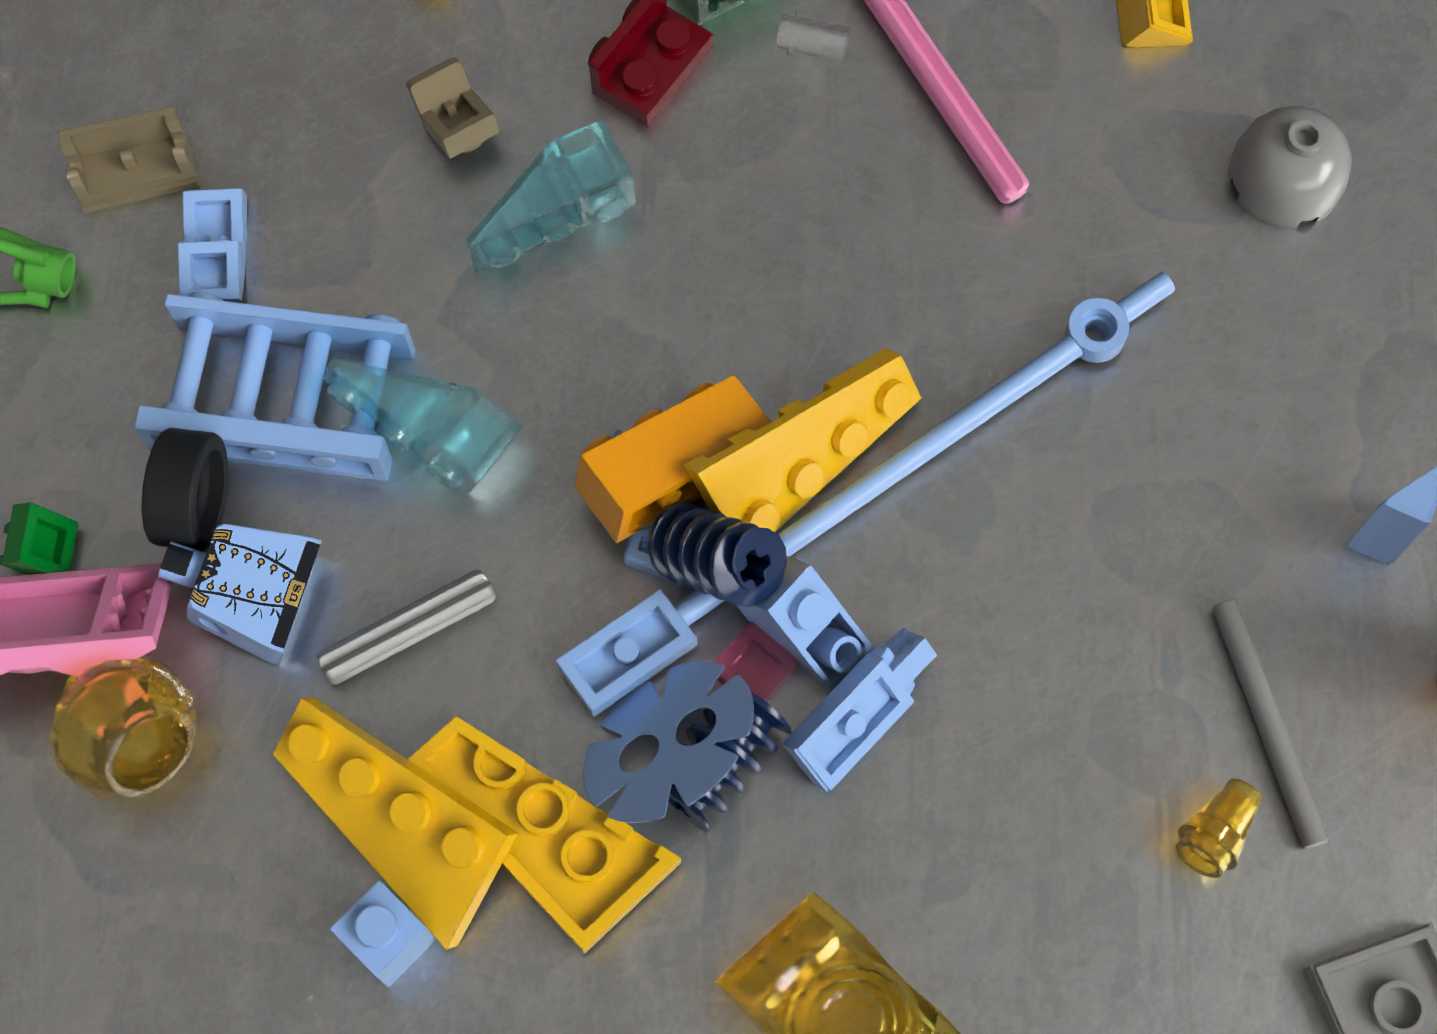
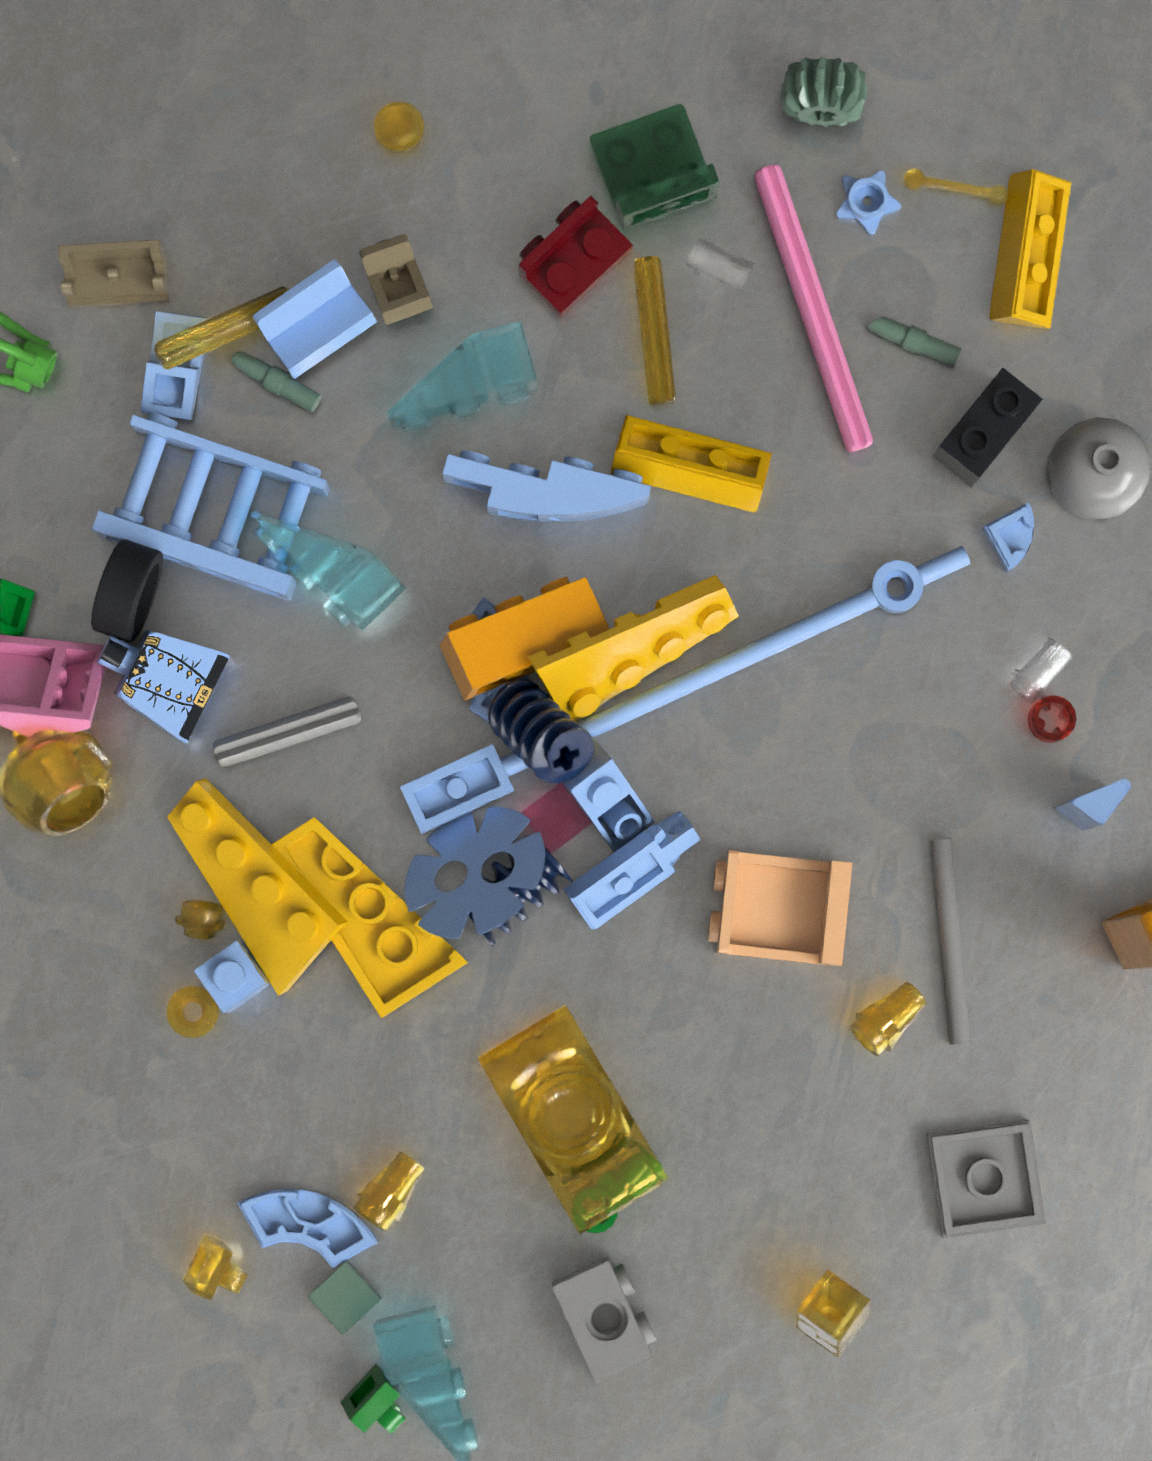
camera: 10 degrees right, 15 degrees up
none -> clear yellow axle [154,286,289,370]
none -> clear yellow plate [167,986,219,1038]
none -> clear yellow plate [175,900,226,939]
none -> sand green piece [231,351,322,413]
none -> light blue panel [253,260,377,379]
none -> light blue slope [442,450,651,522]
none -> yellow slope [611,415,772,512]
none -> clear yellow axle [634,256,676,406]
none -> light nougat panel [708,850,853,966]
none -> sand green piece [866,316,962,367]
none -> black brick [932,367,1043,488]
none -> light blue tile [982,502,1034,572]
none -> clear pin [1009,637,1073,704]
none -> clear red bush [1027,695,1077,743]

